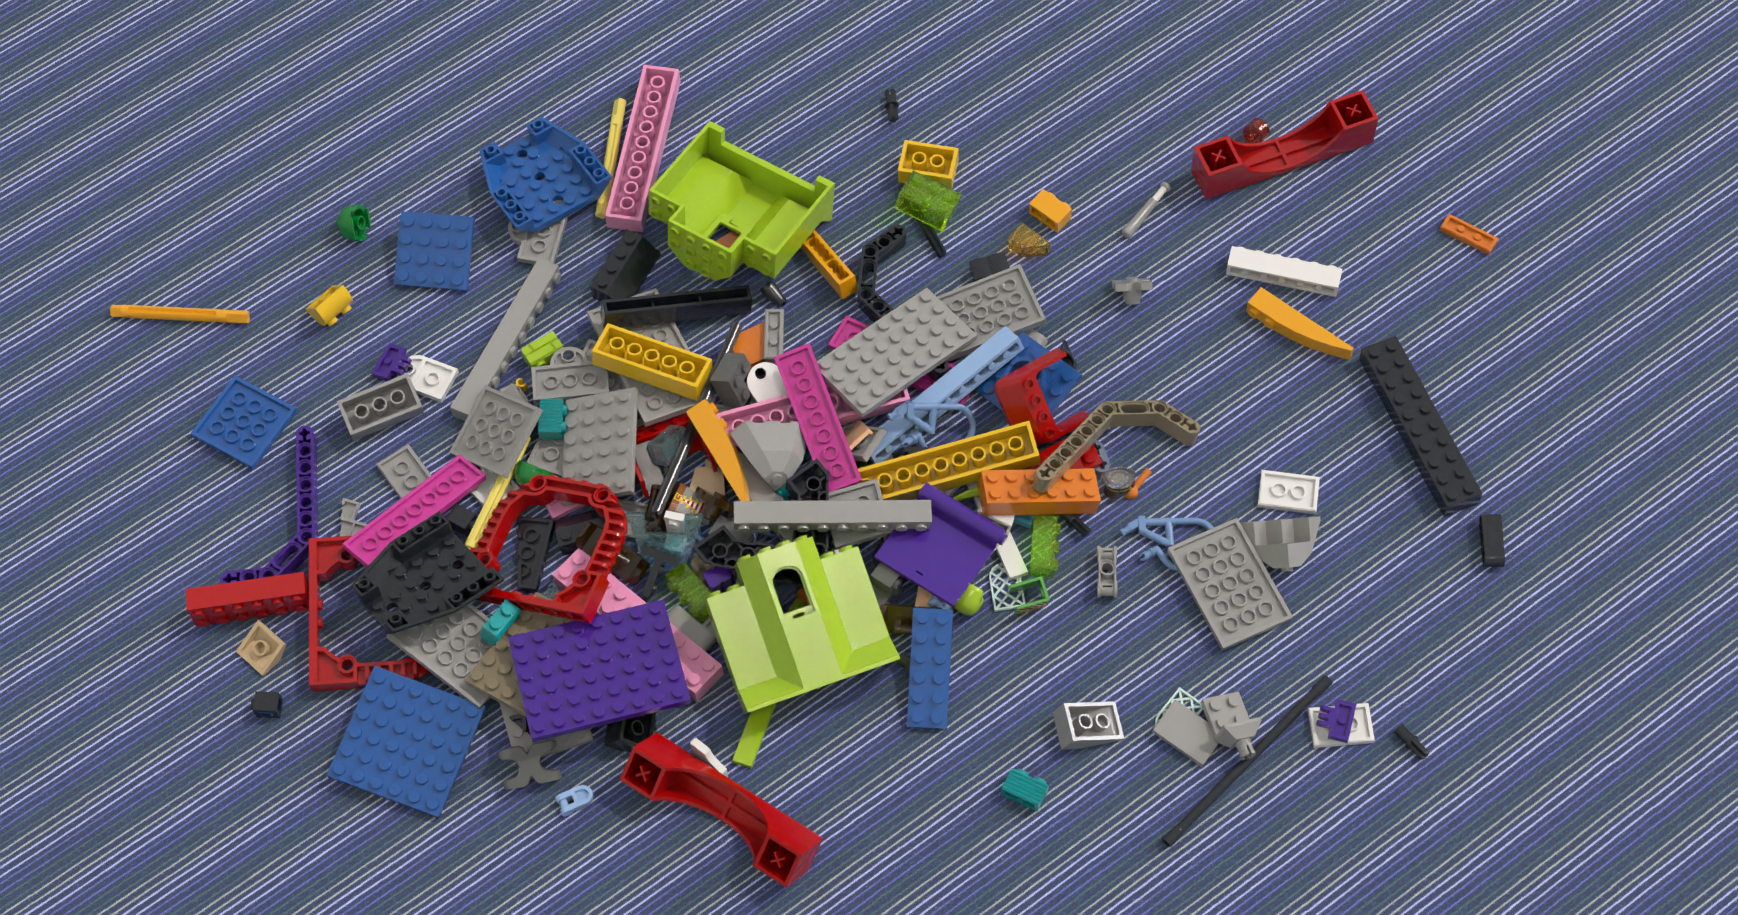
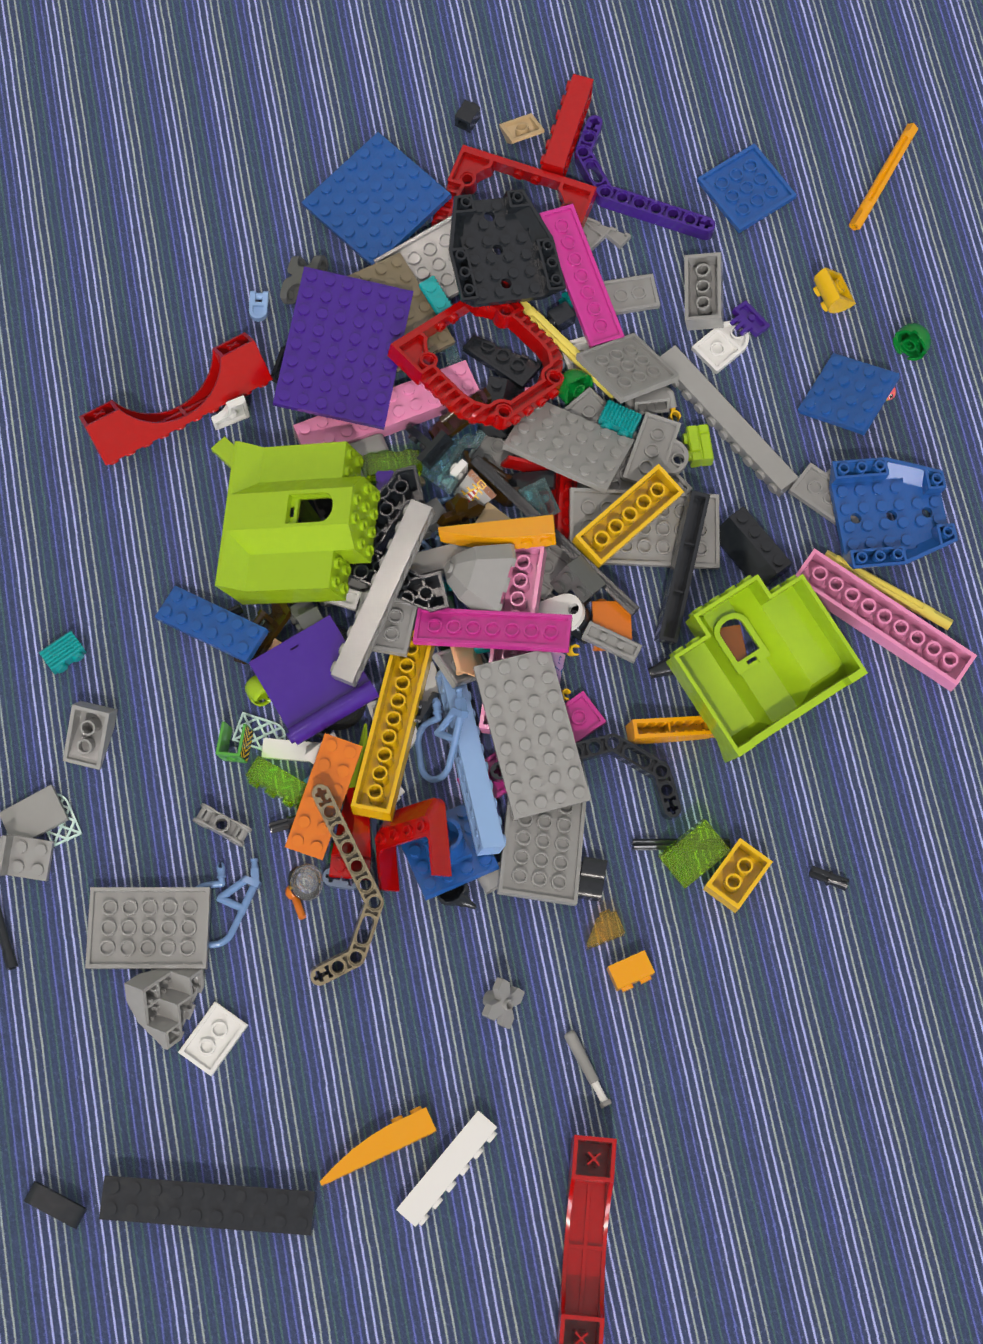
camera: 110 degrees right, 10 degrees up
clear red head [1243,118,1270,143] -> none

